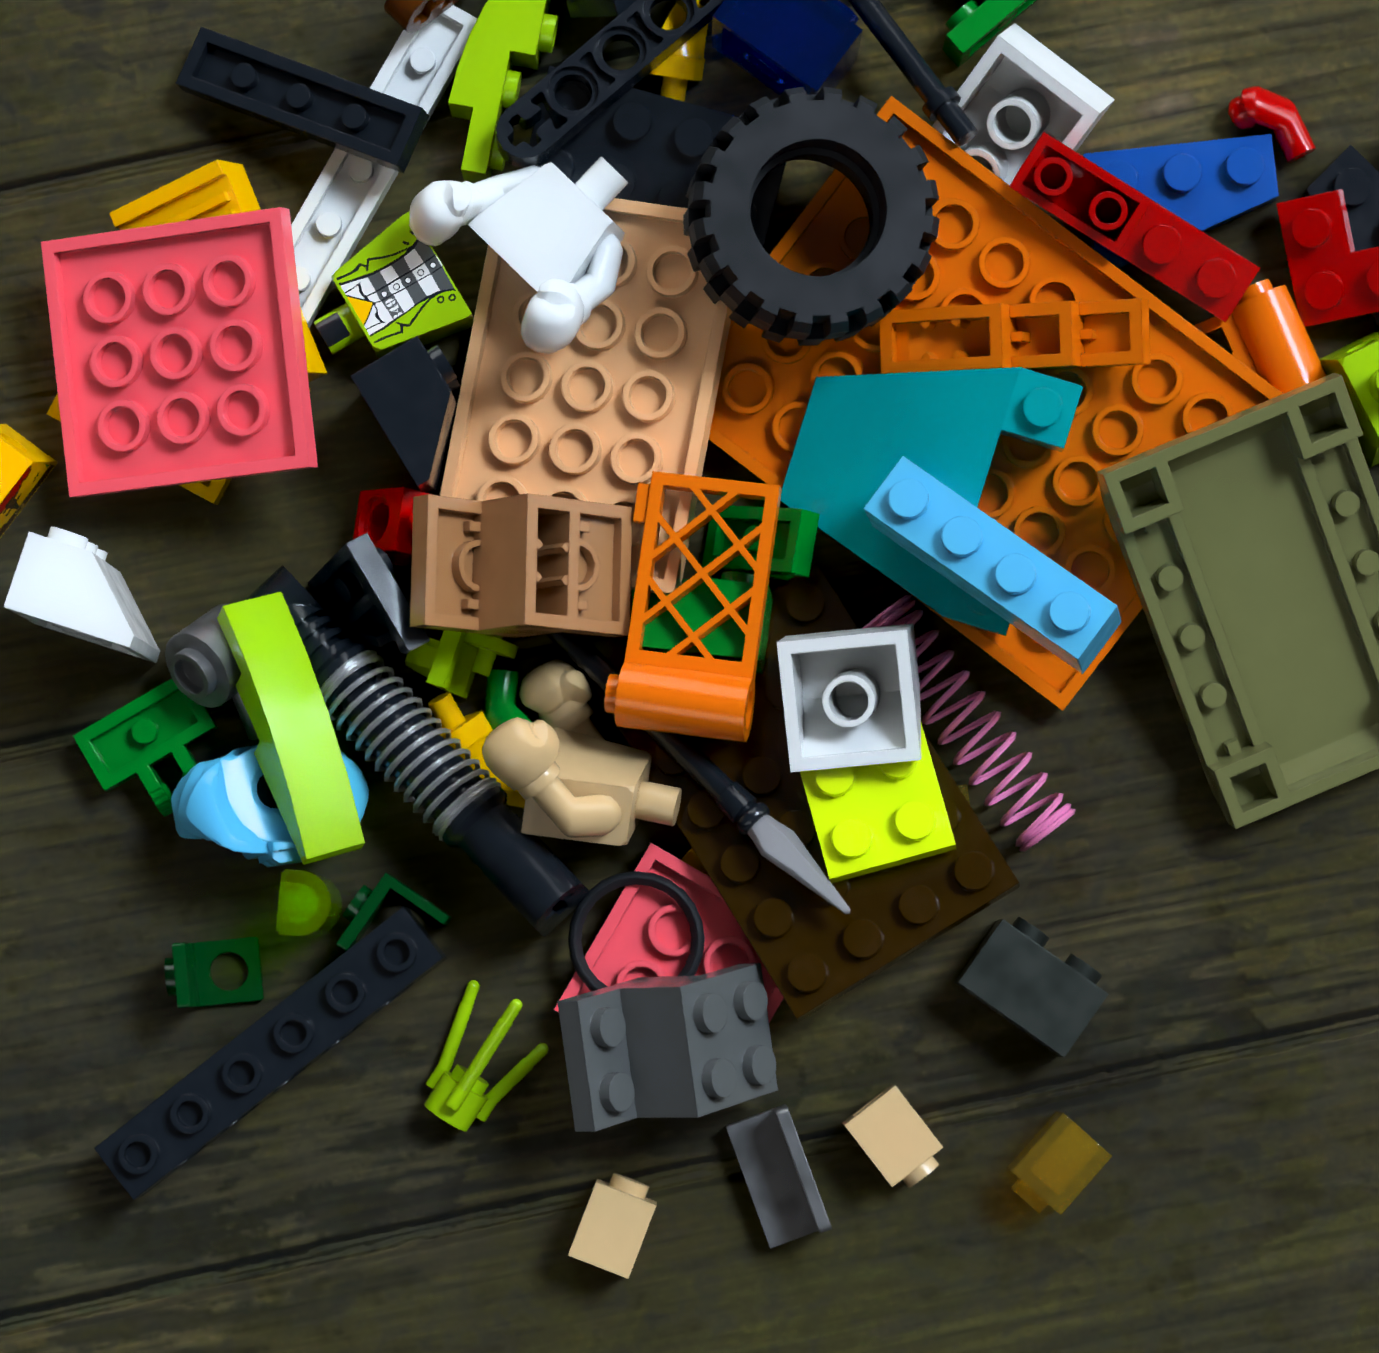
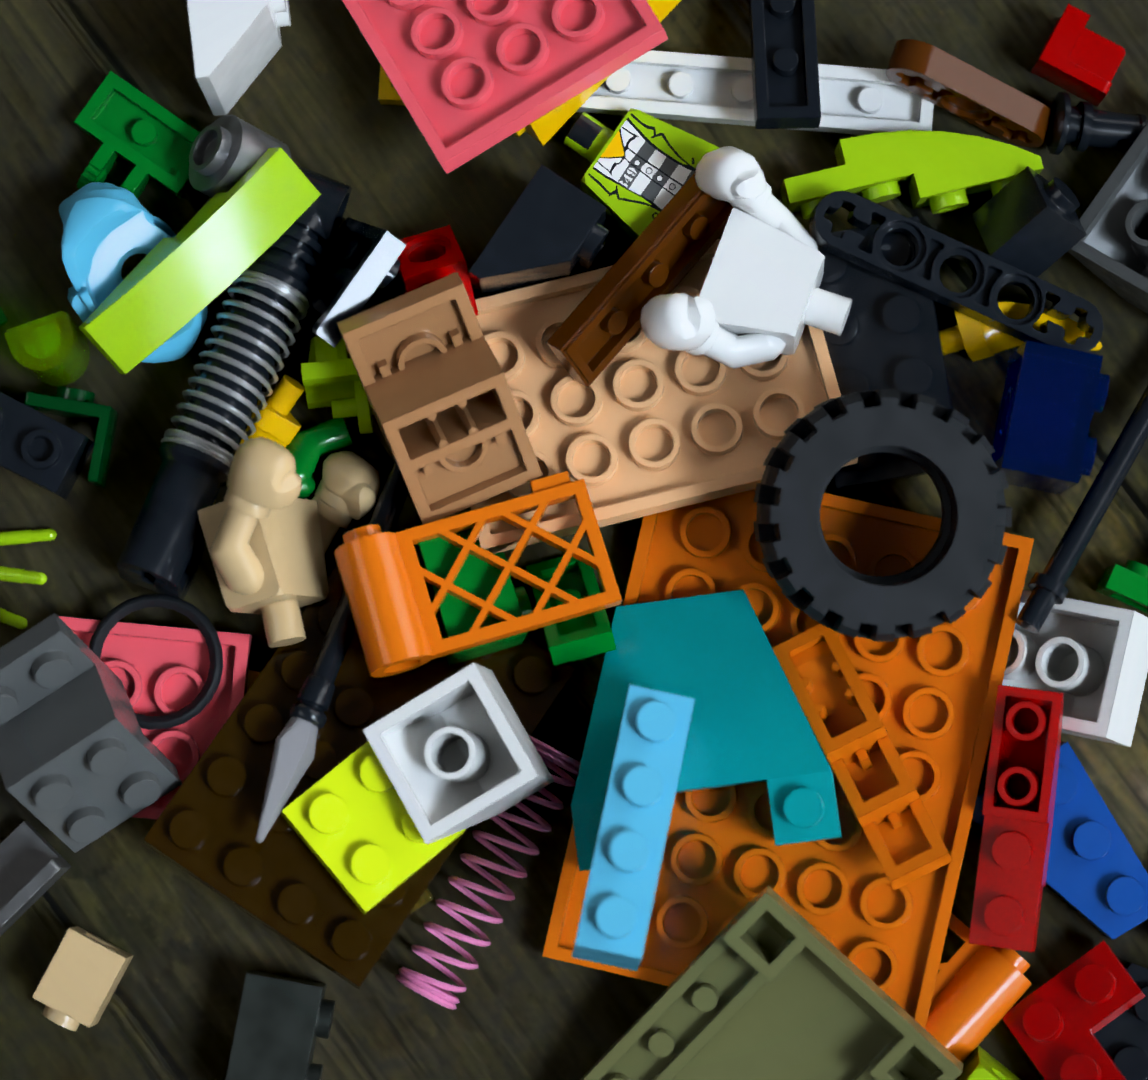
camera: 60 degrees right, 0 degrees up
none -> reddish brown tile [546,173,734,388]

